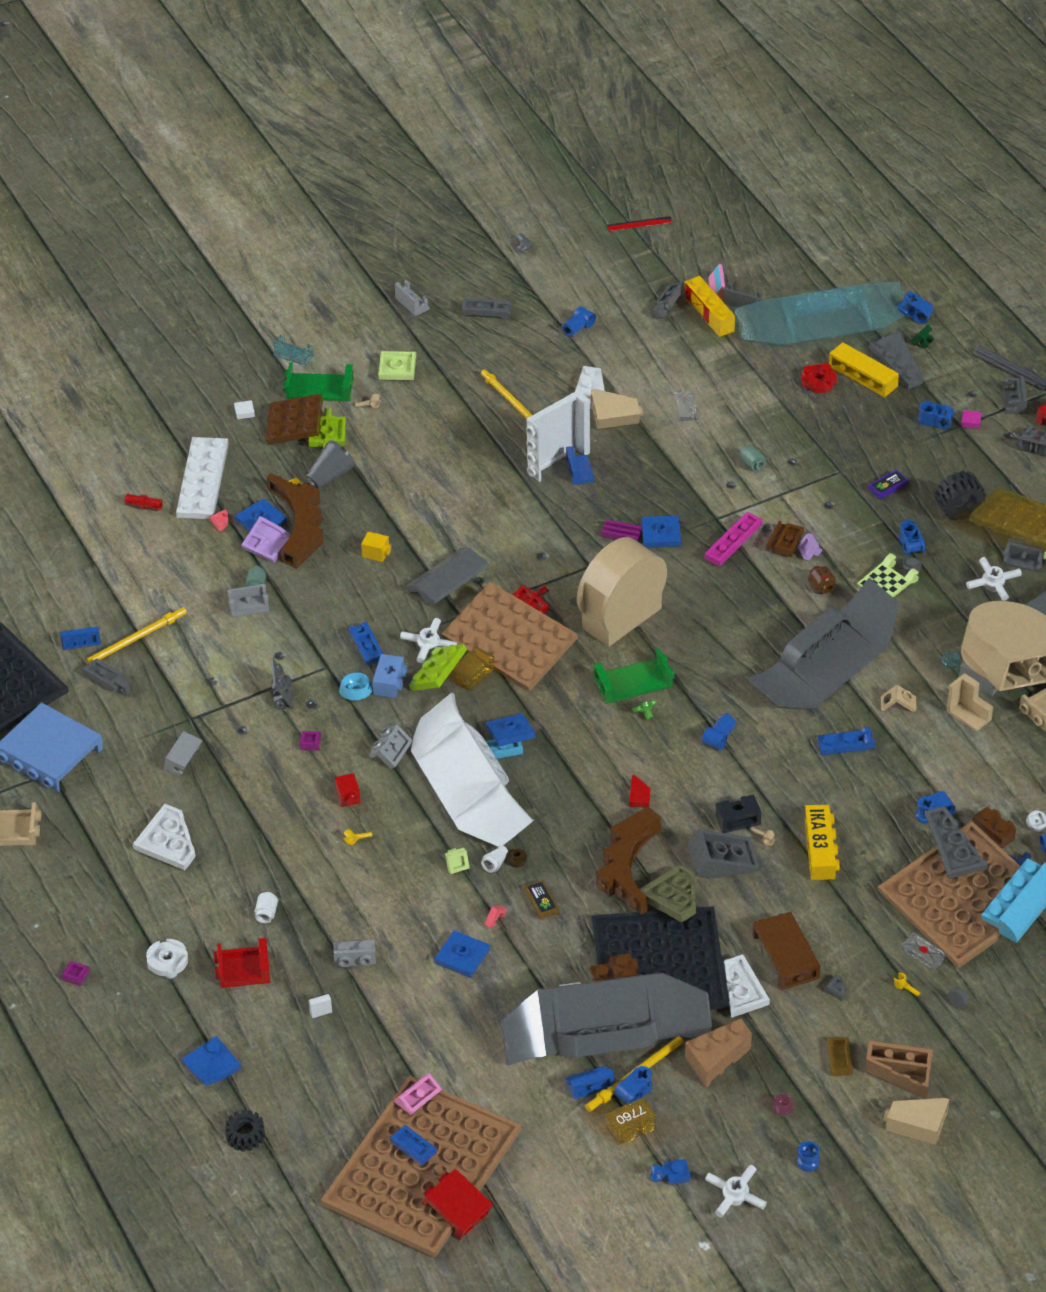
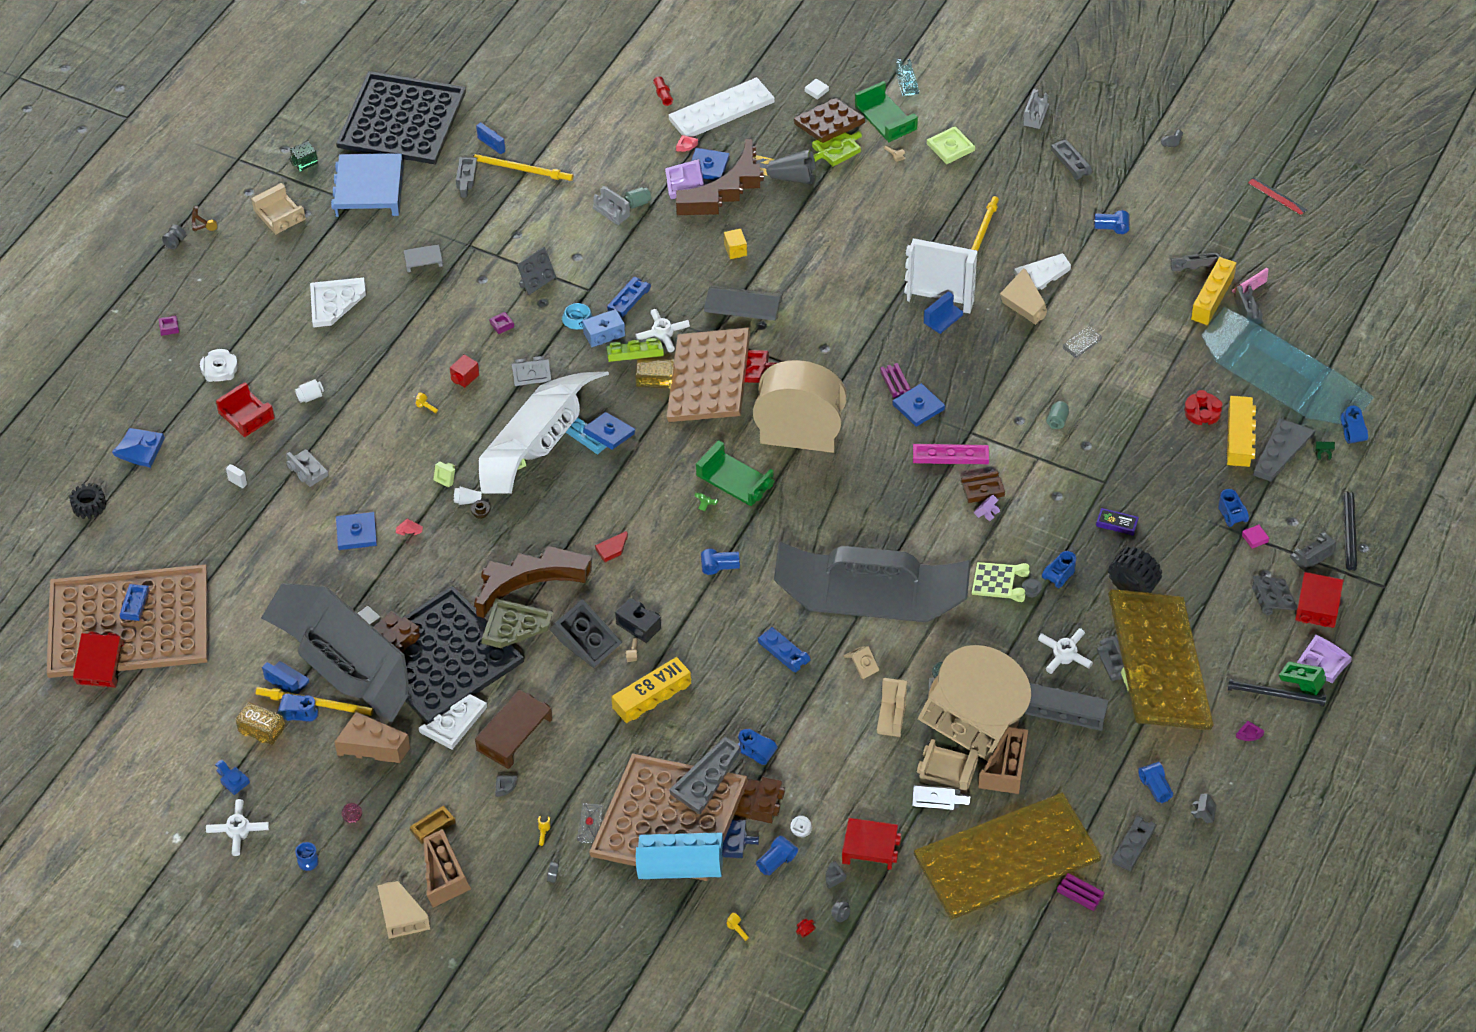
camera: 55 degrees right, 5 degrees up
bright pink slope [394,1073,442,1115] -> none
tile [524,880,559,919] -> none
reddish brown head [808,566,836,594] -> none

